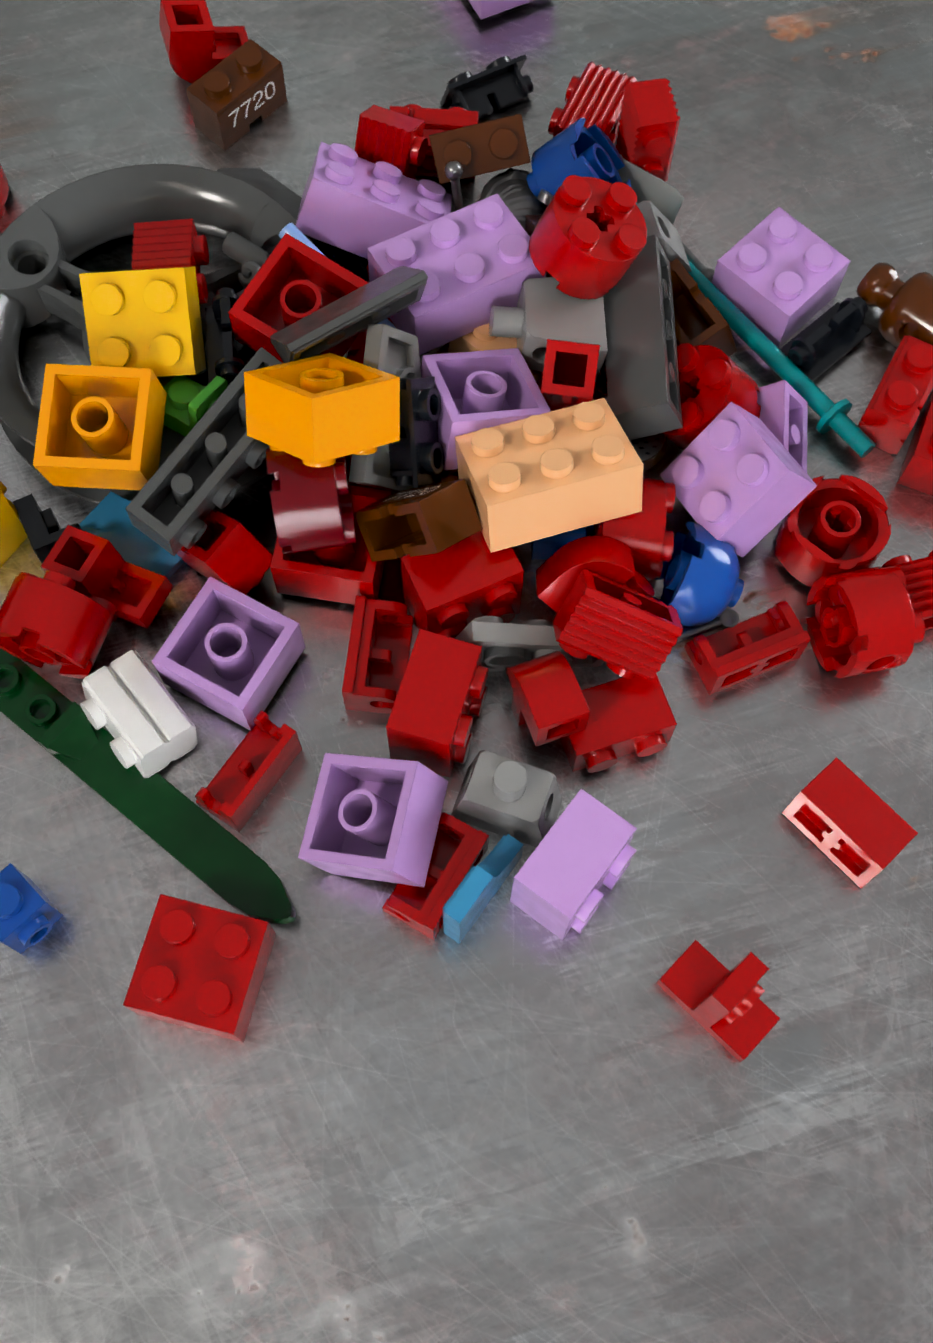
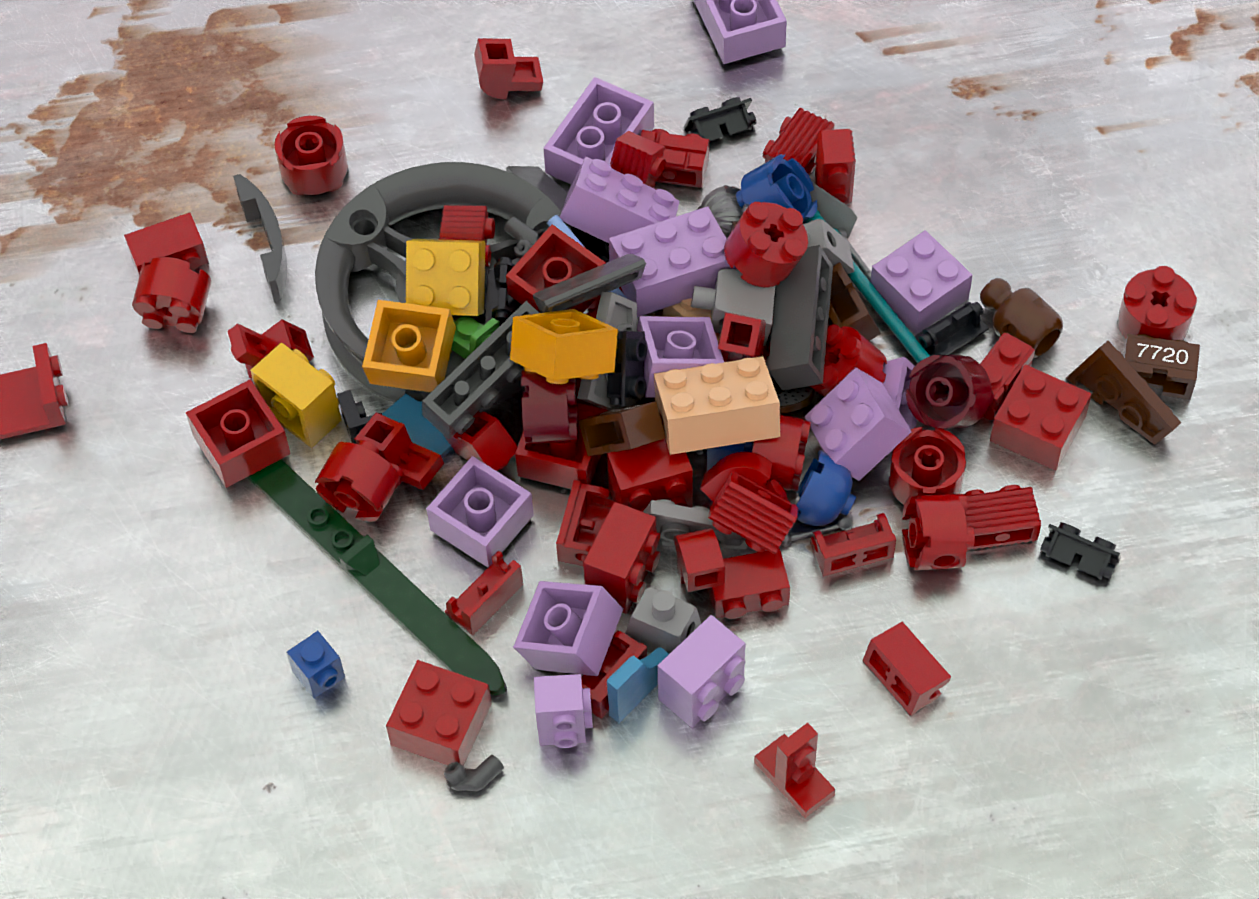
camera: 10 degrees right, 10 degrees down
white brick [80,650,198,778] -> none
reddish brown brick [186,39,287,151] -> none
reddish brown brick [429,113,531,184] -> none
flat silver hinge [445,161,464,211] -> none
none -> dark grey arm [444,754,504,791]
none -> lavender brick [534,674,593,748]
none -> lavender brick [543,77,654,185]
none -> dark red brick [906,355,994,429]

